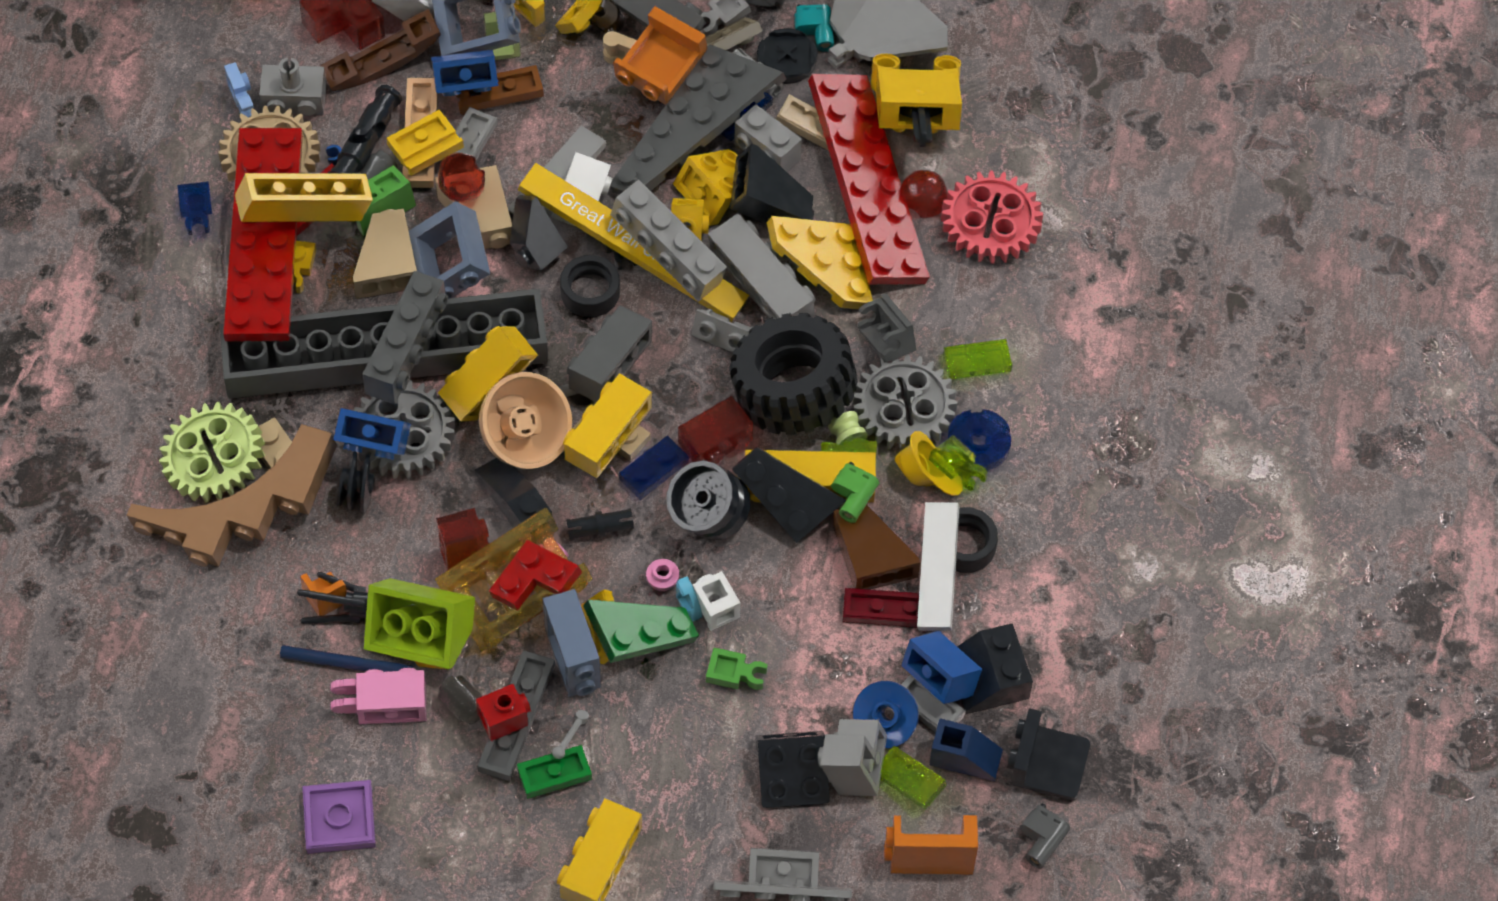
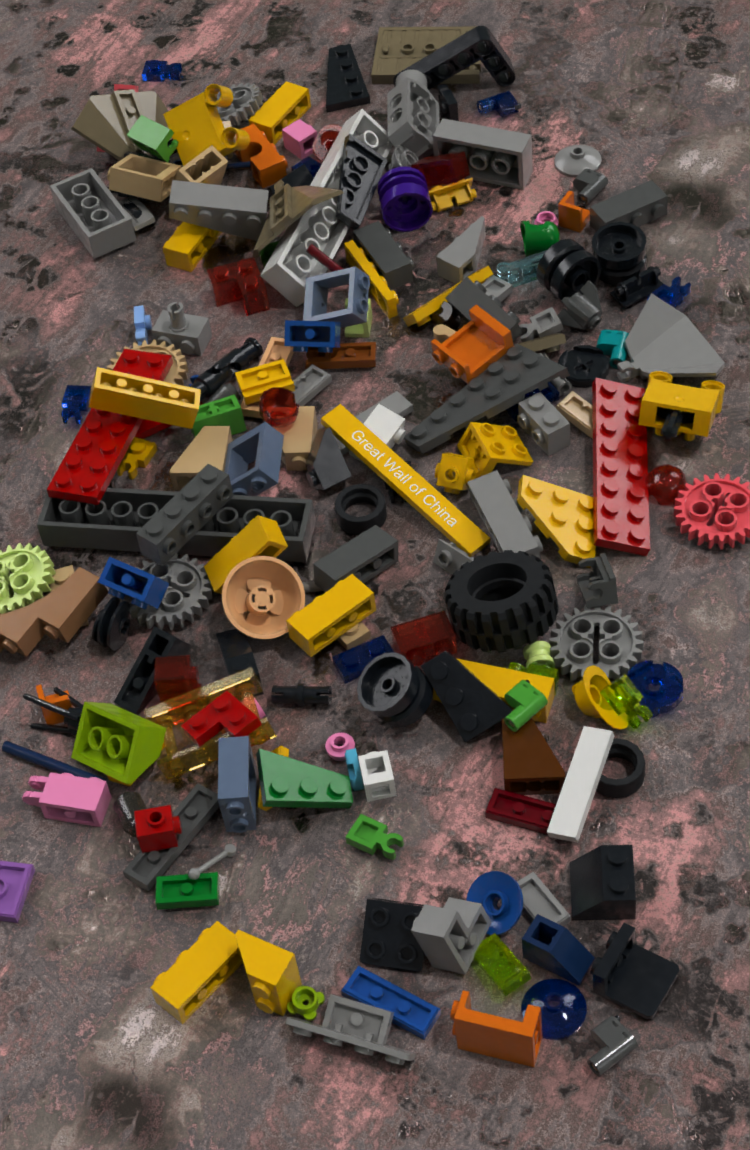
camera: 25 degrees right, 10 degrees down
reddish brown slope [320,9,441,91] -> none
light grey brick [610,179,727,302] -> none
black slope [730,143,814,224] -> none
blue brick [901,631,982,704] -> none
clear neon green plate [943,339,1013,379] -> none
none -> black slope [114,626,191,715]
none -> yellow slope [235,930,302,1016]
none -> lime plate [287,986,325,1021]
none -> blue tile [341,966,441,1040]
none -> clear blue dish [521,979,587,1040]

